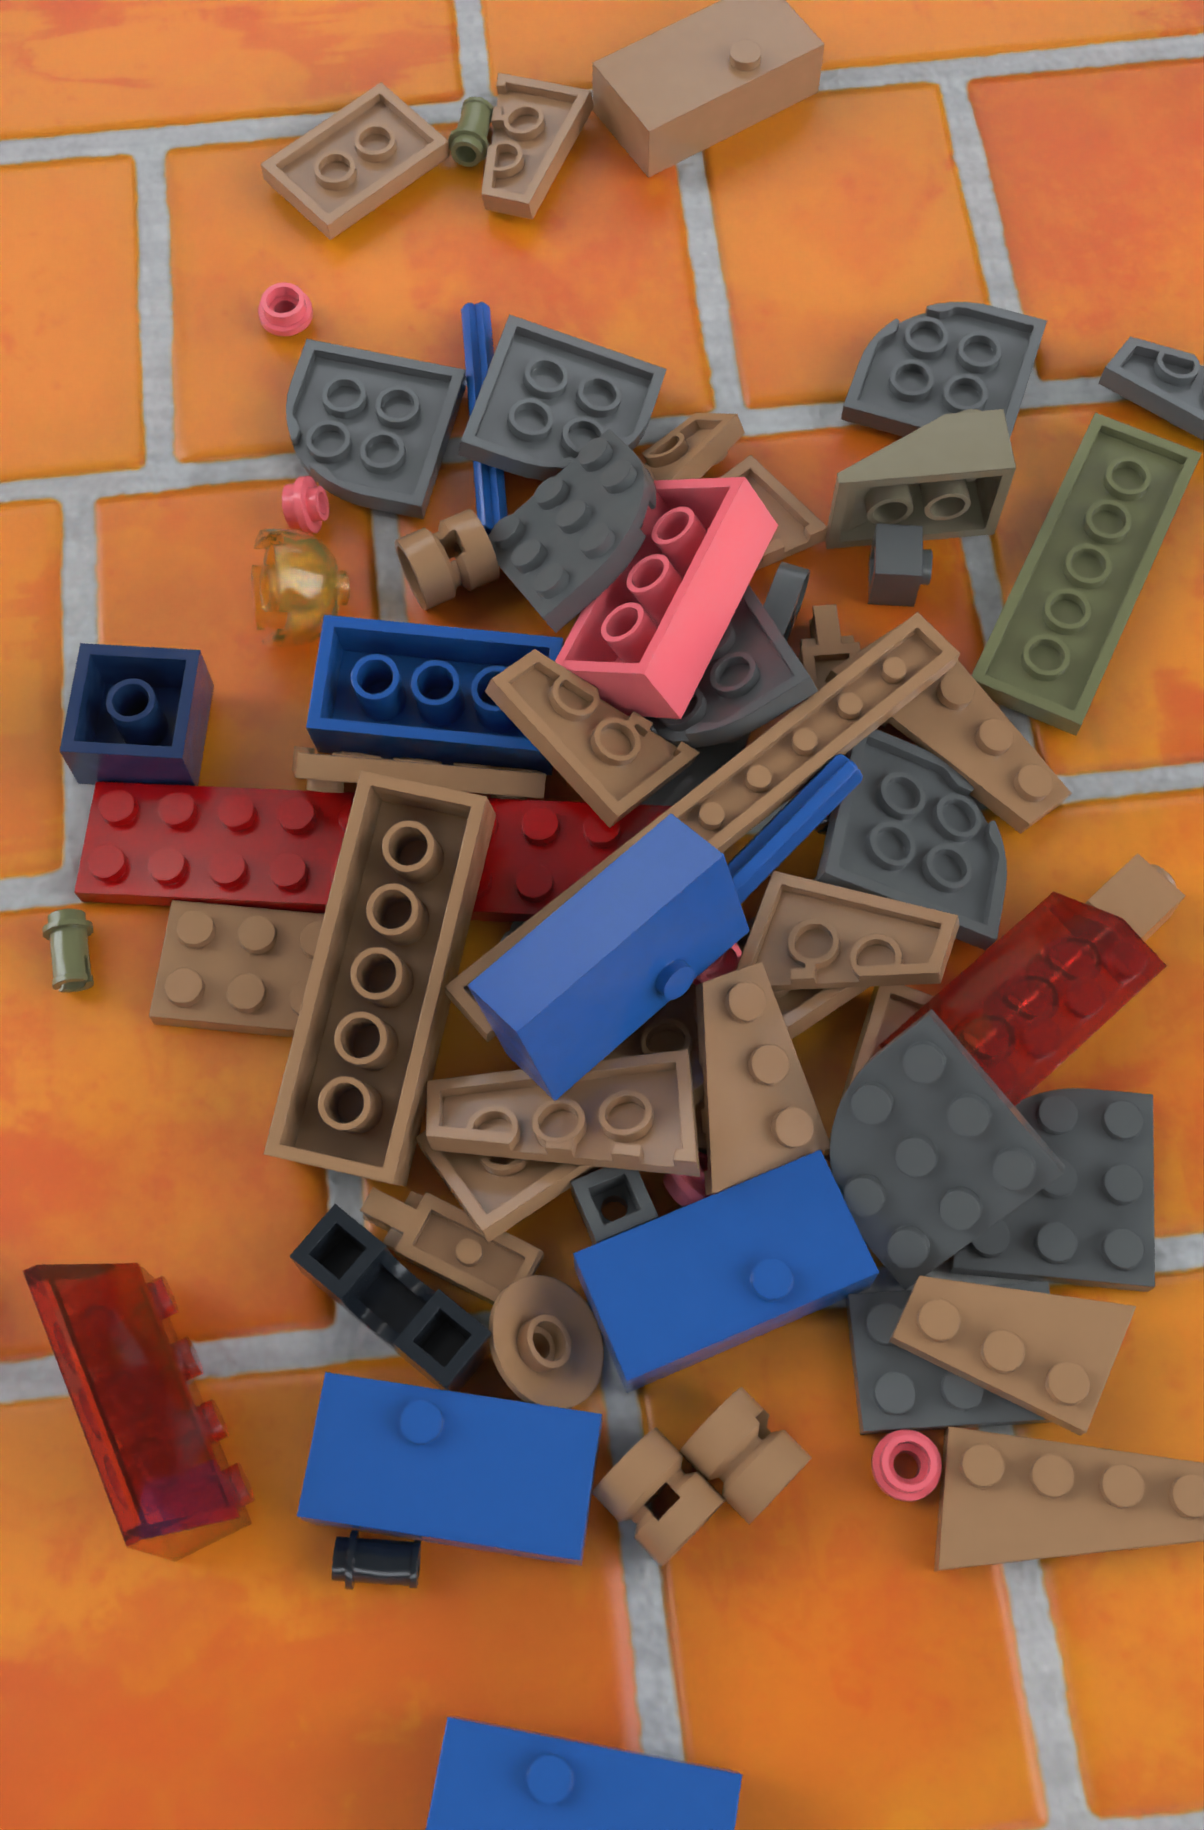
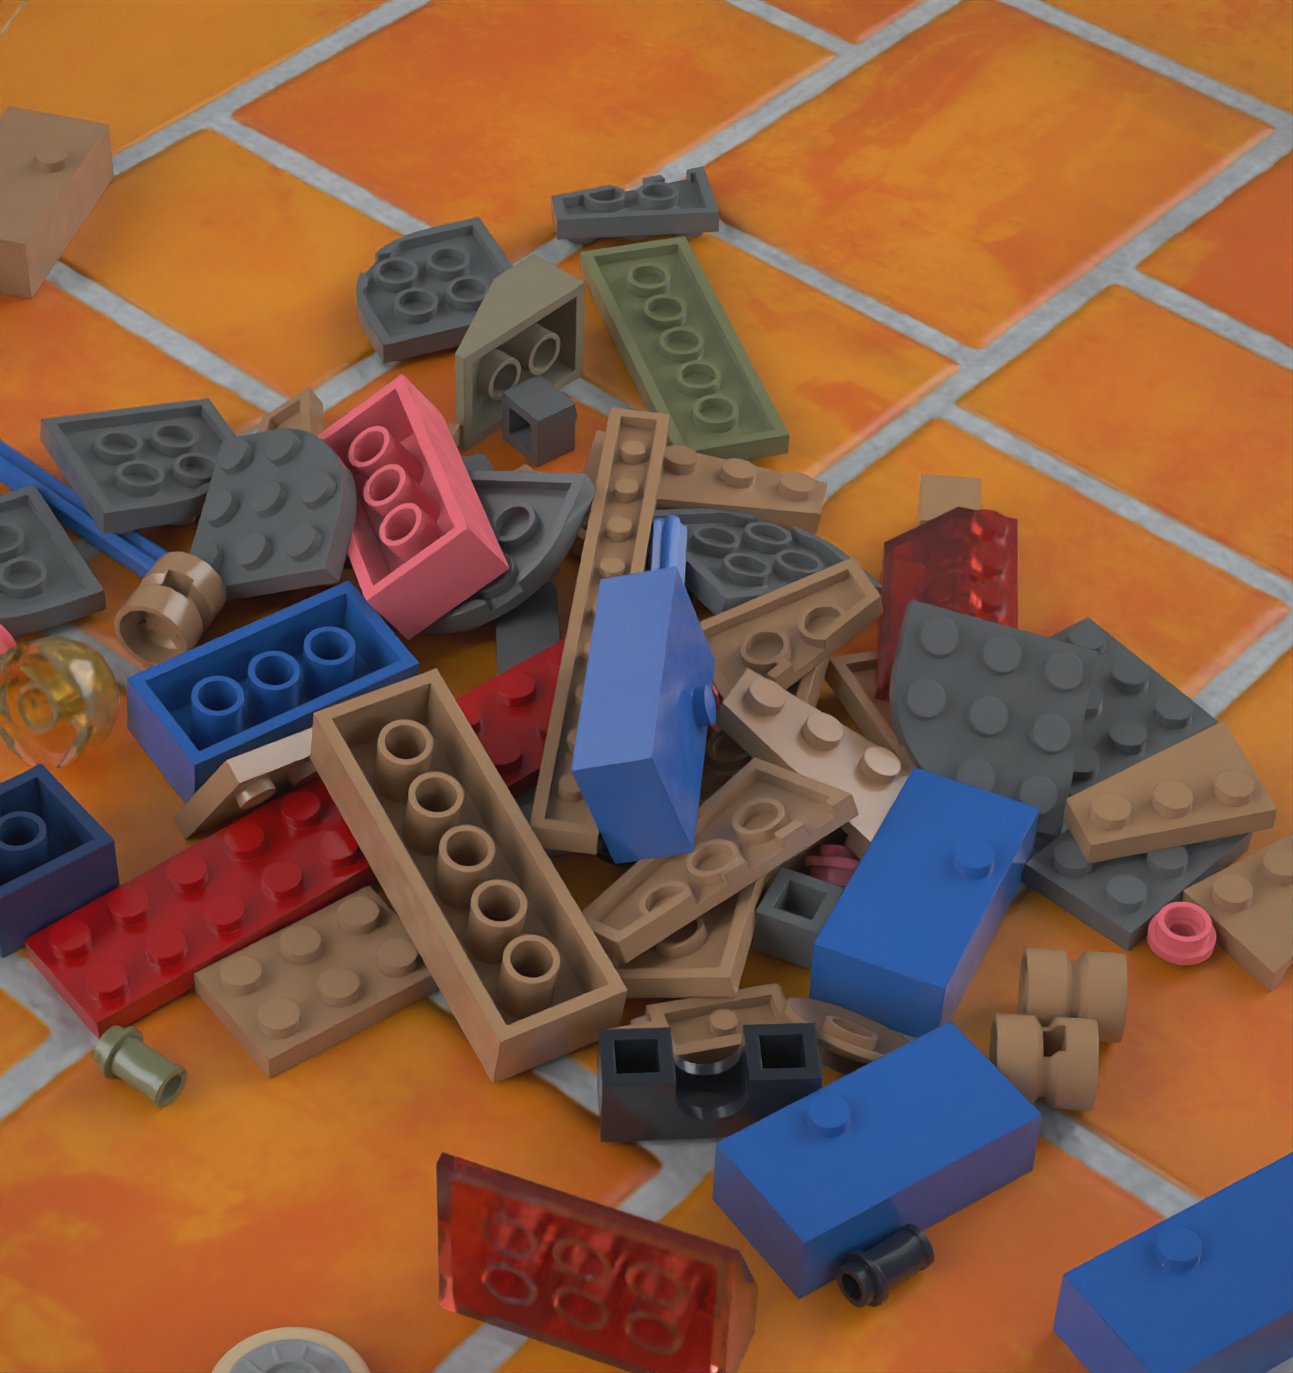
camera: 45 degrees left, 25 degrees down
medium nougat wing [485,649,700,828] -> none

